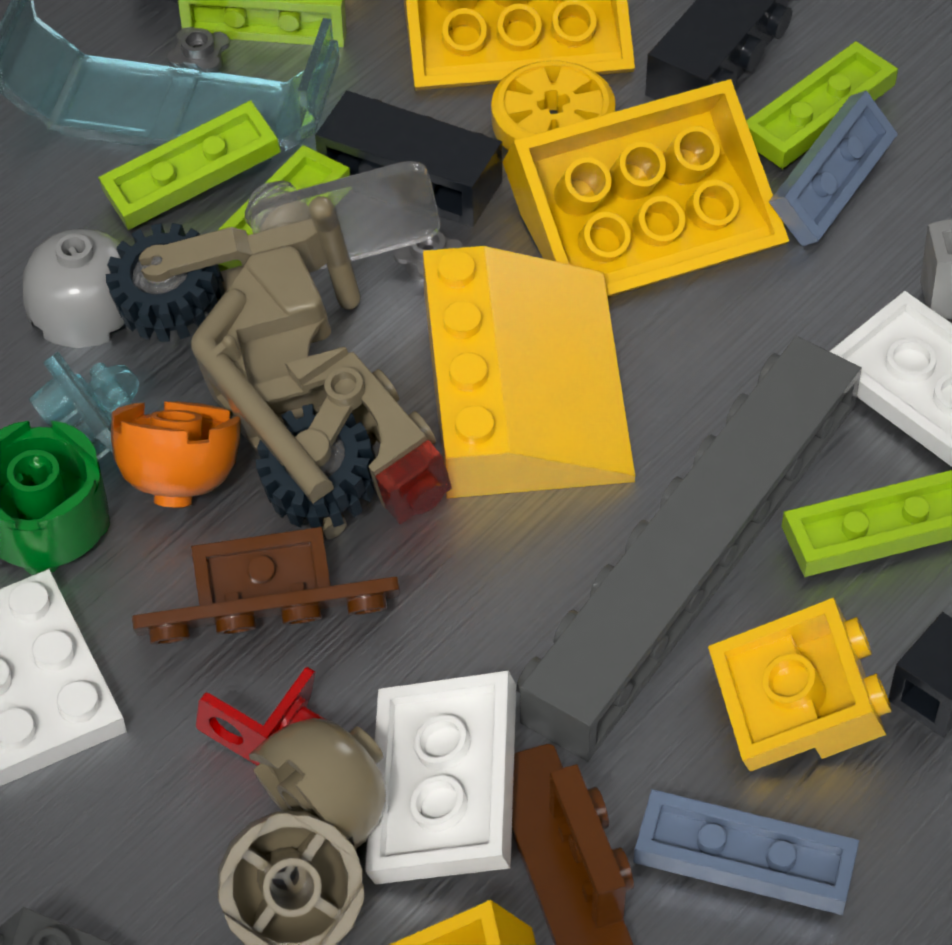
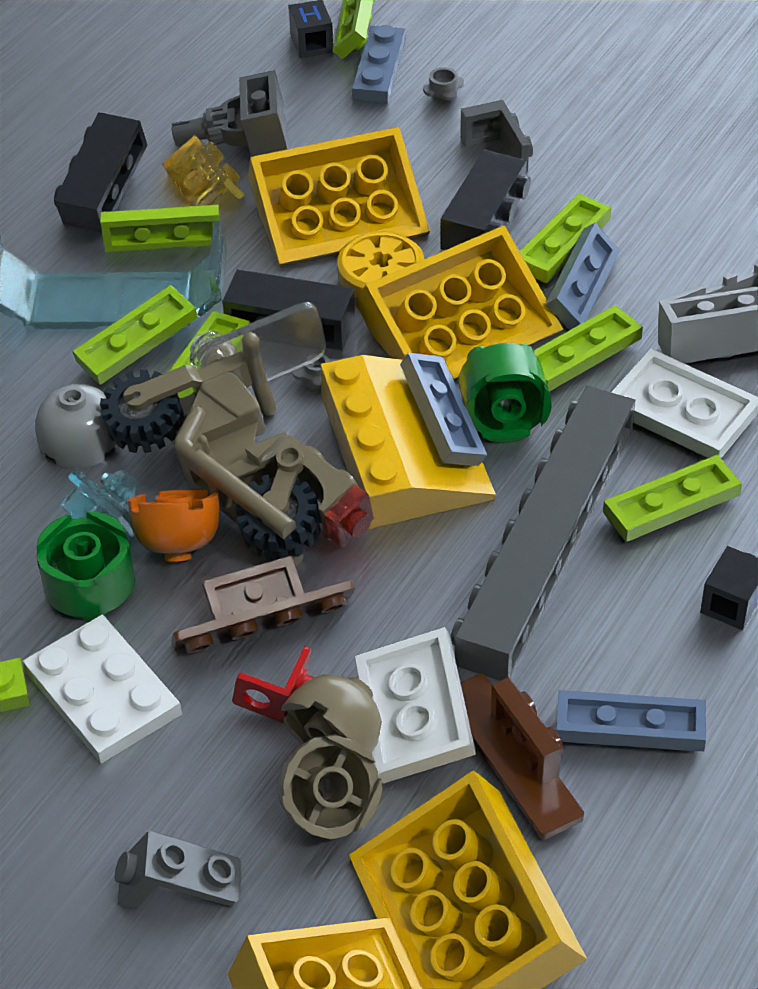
camera: 10 degrees left, 5 degrees down
flat silver plate [167,27,229,79] -> none
yellow plate [708,597,892,772] -> none
none -> sand blue plate [400,353,487,466]
none -> green brick [459,343,552,443]
none -> lime plate [534,305,643,392]

